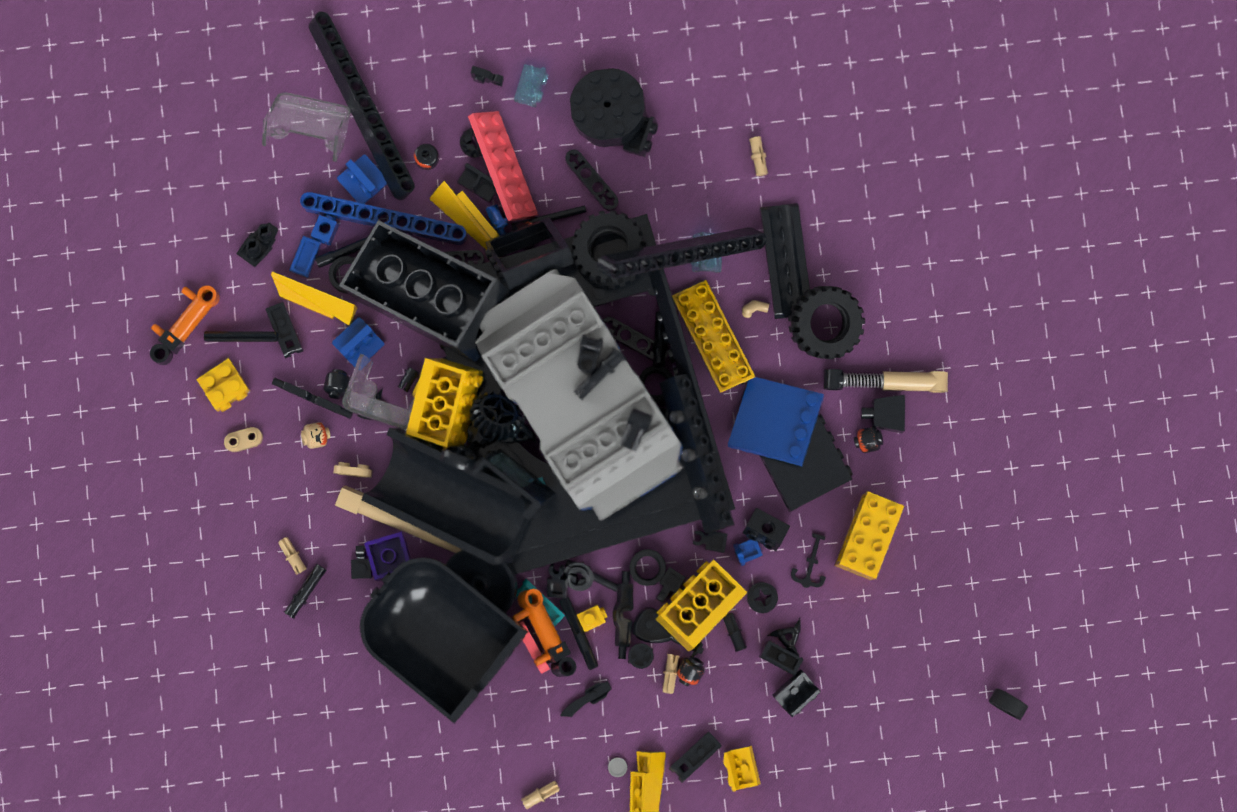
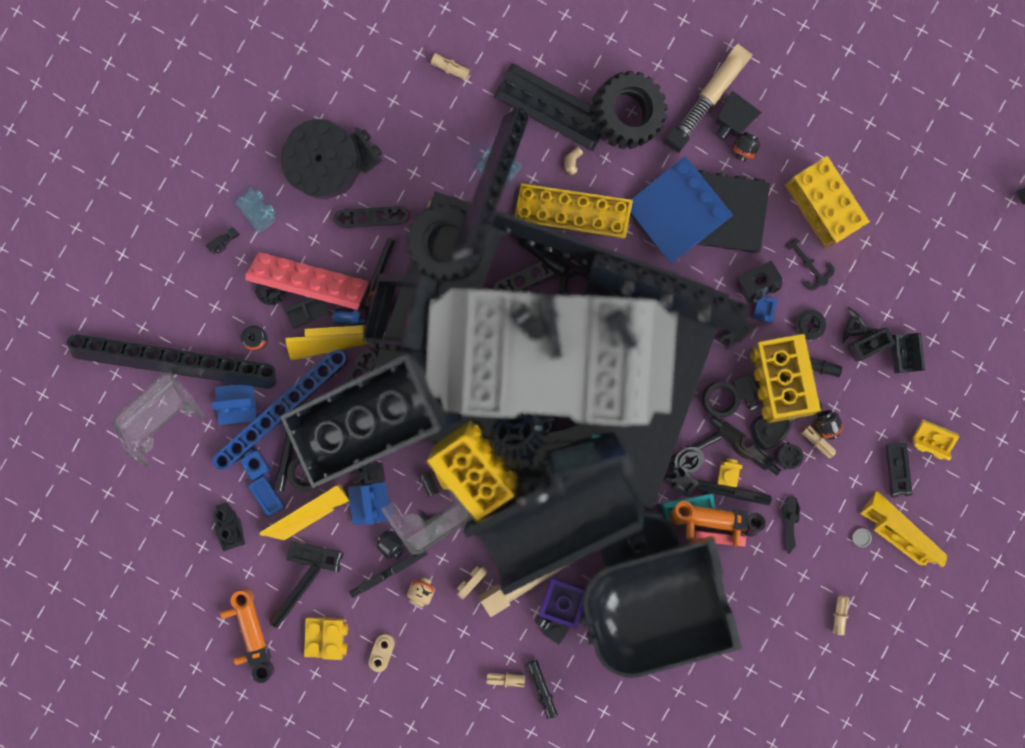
camera: 50 degrees left, 5 degrees up
none -> black plate [350,462,386,485]

